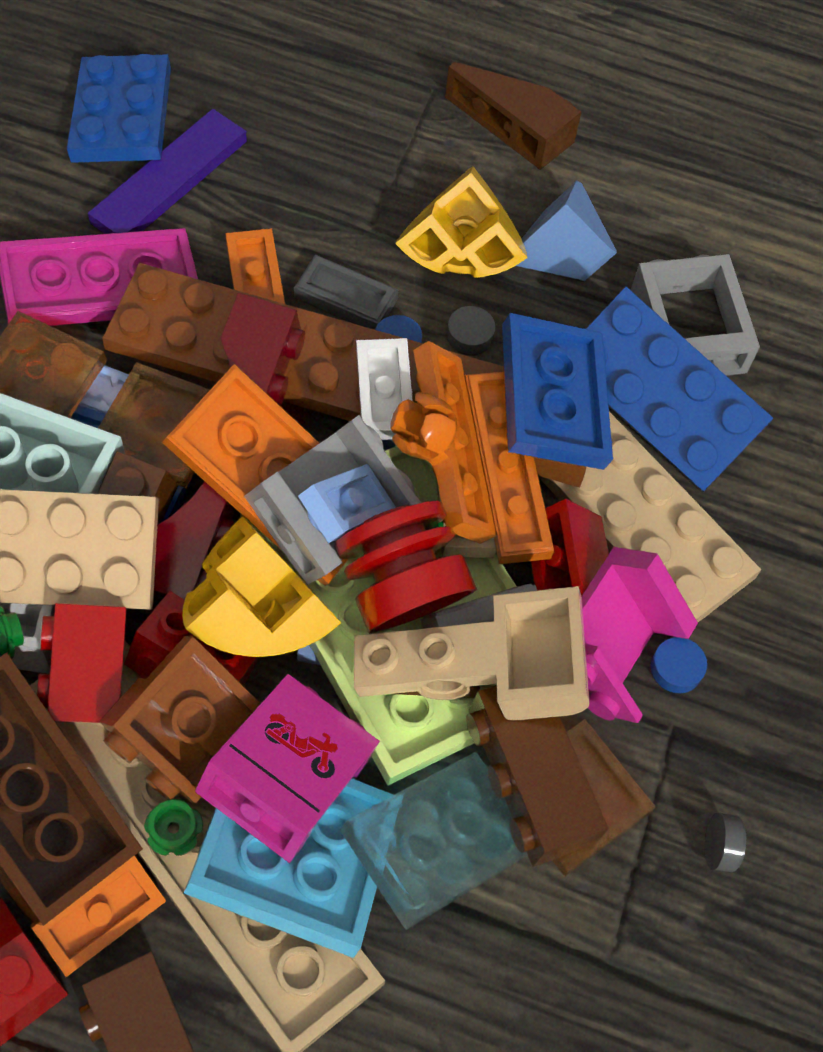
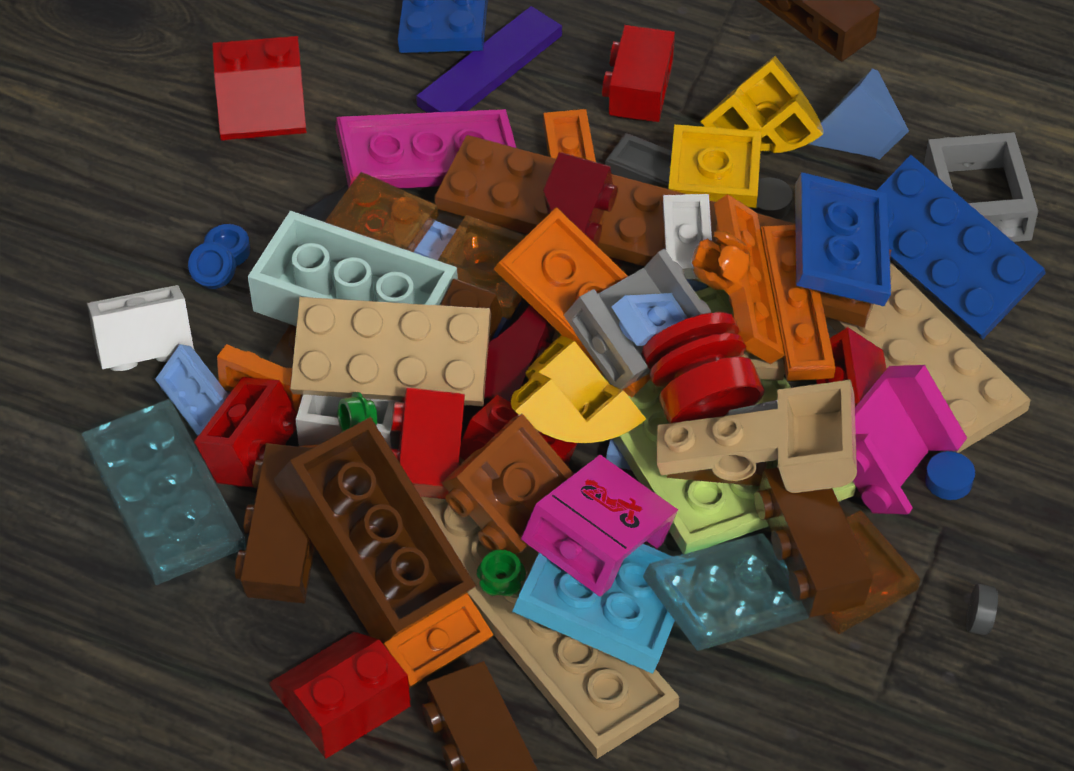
camera: 10 degrees right, 10 degrees down
none -> red brick [602,25,675,122]
none -> yellow plate [668,124,762,208]

